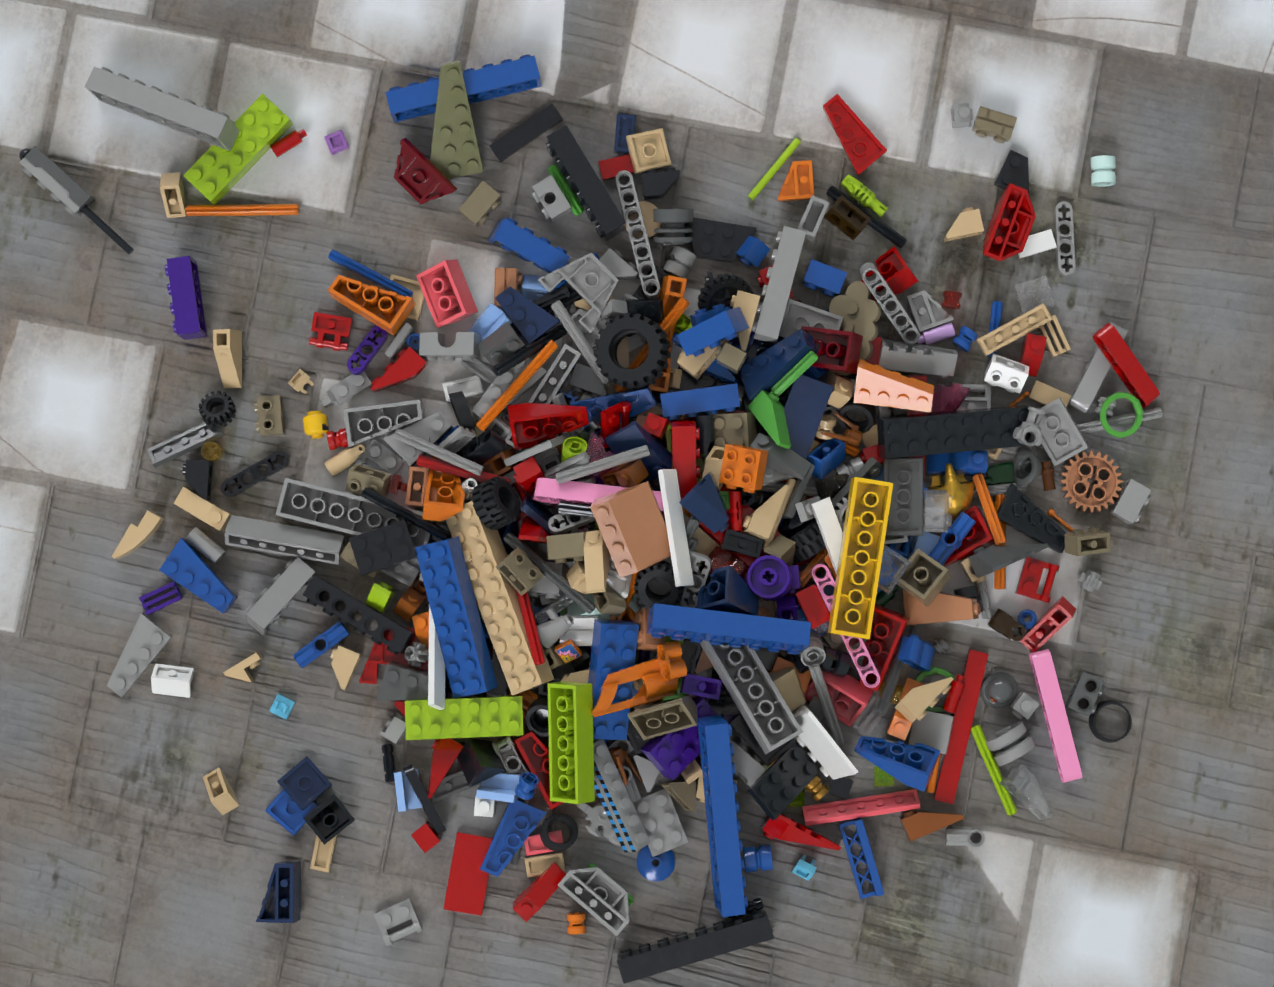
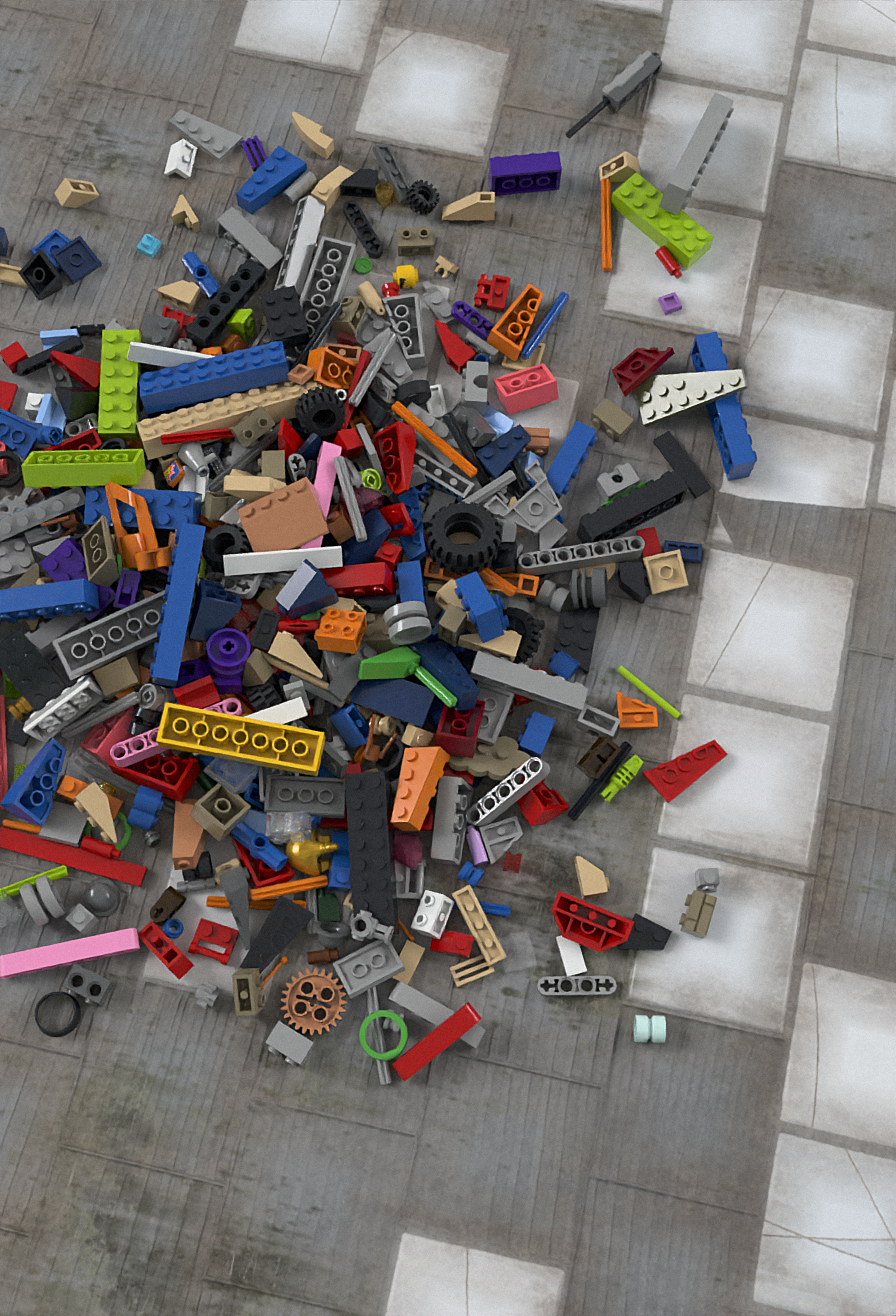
camera: 90 degrees right, 15 degrees down
none -> nougat plate [287,364,314,385]
none -> bright green piece [355,257,372,274]
none -> light grey wheel [384,601,432,645]

